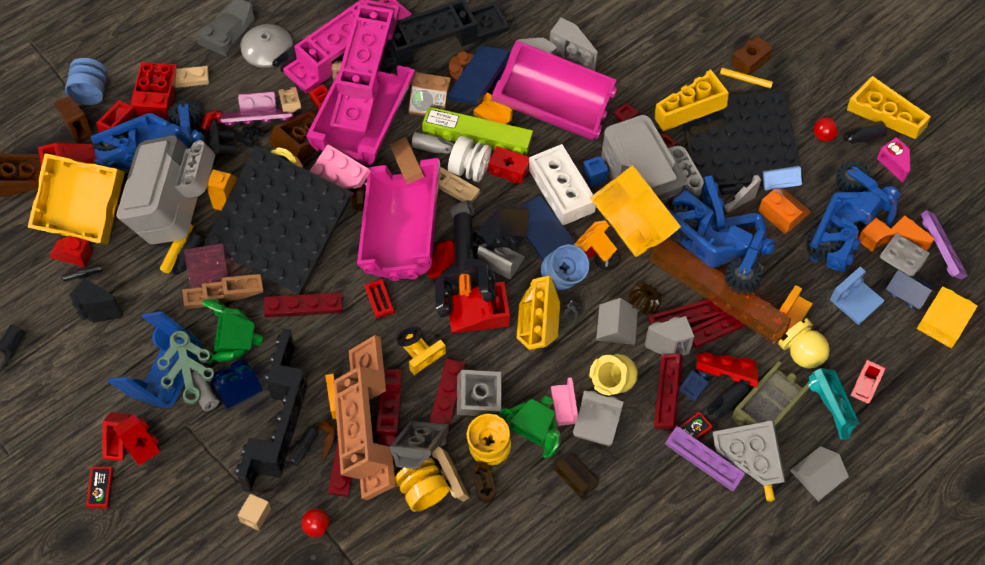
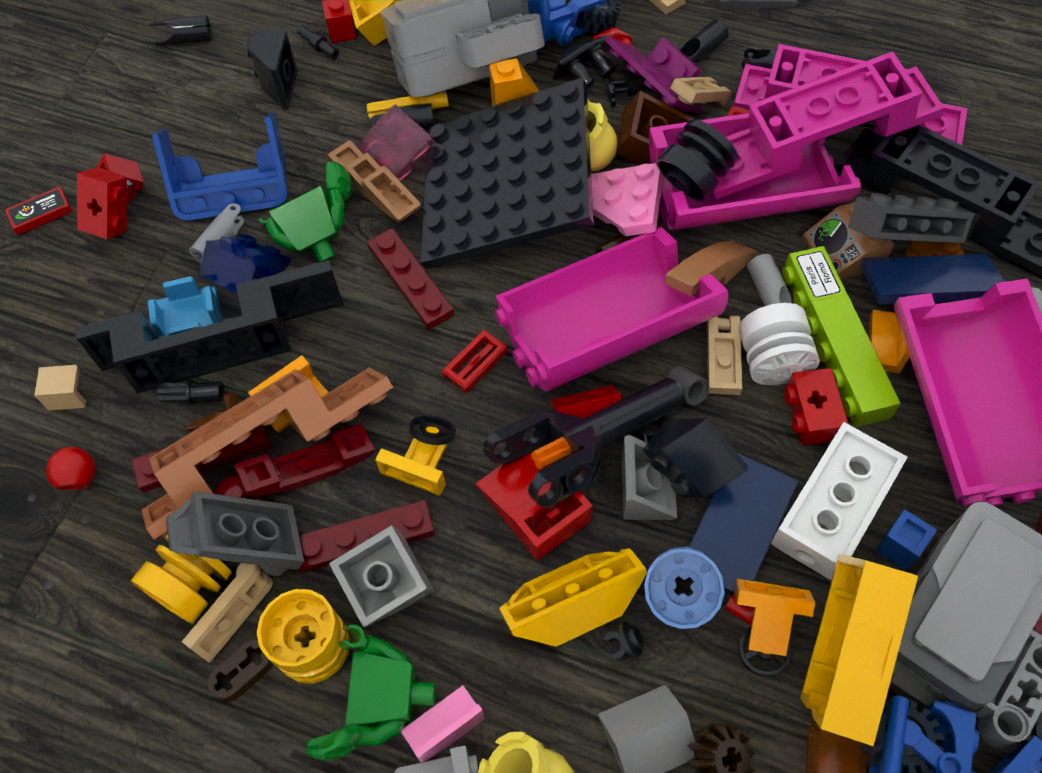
camera: 65 degrees right, 0 degrees up
sand green plant [157,331,214,405] -> none
light grey dish [240,24,293,68] -> none
none -> dark azure panel [148,276,222,338]
none -> black wheel [656,119,739,202]
none -> black piece [679,19,729,65]
none -> dark grey brick [848,193,975,243]

